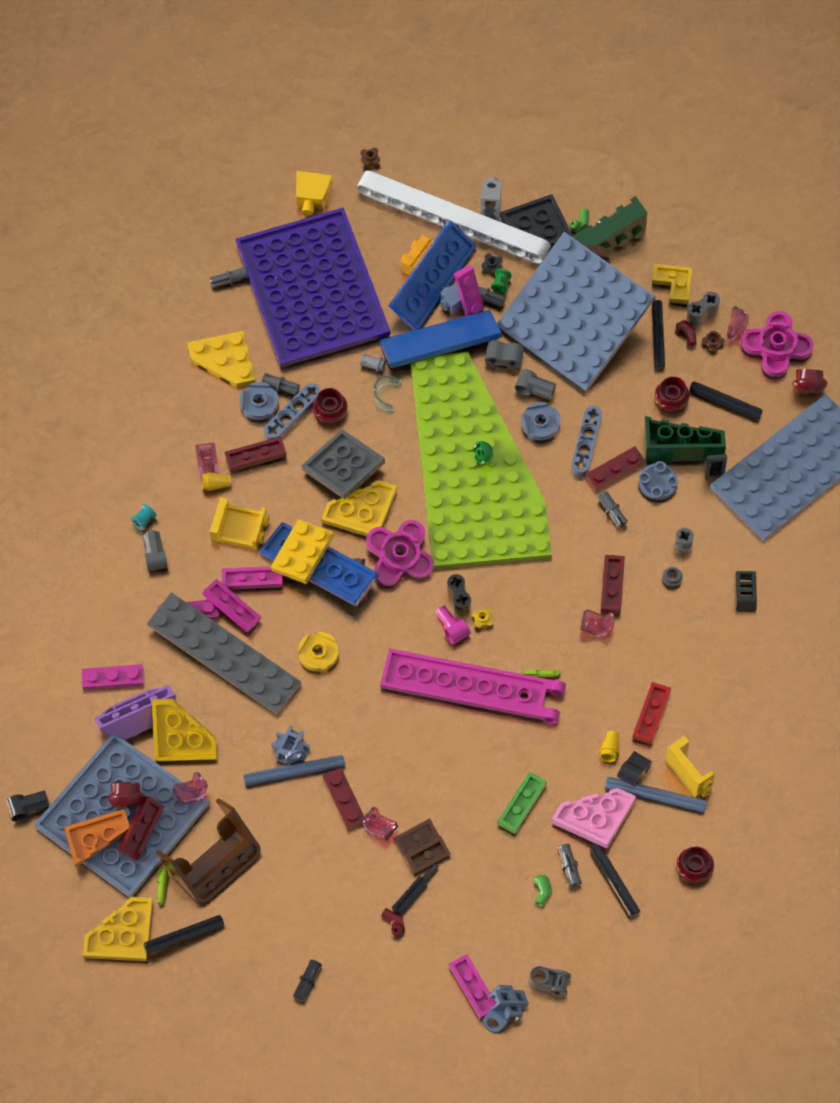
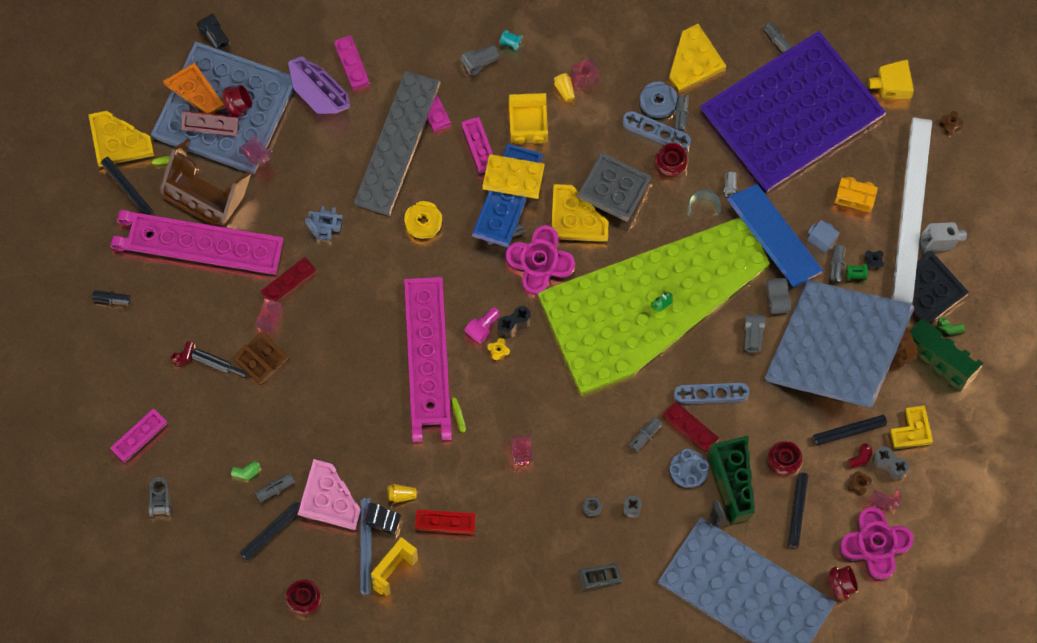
camera: 70 degrees right, 5 degrees up
yellow plate [152,699,217,761] -> none
dark pink plate [202,579,262,633] -> none
dark red plate [224,436,287,472] -> none
sand blue axle [243,755,345,786] -> none
blue tile [388,220,477,331] -> none
dark pink plate [454,264,484,316] -> none
sand blue piece [483,985,529,1032] -> none
bright green plate [497,771,547,834] -> none
sand blue plate [521,402,560,440] -> none
dark red plate [601,555,625,614] -> none
none -> dark pink hinge [110,210,284,275]

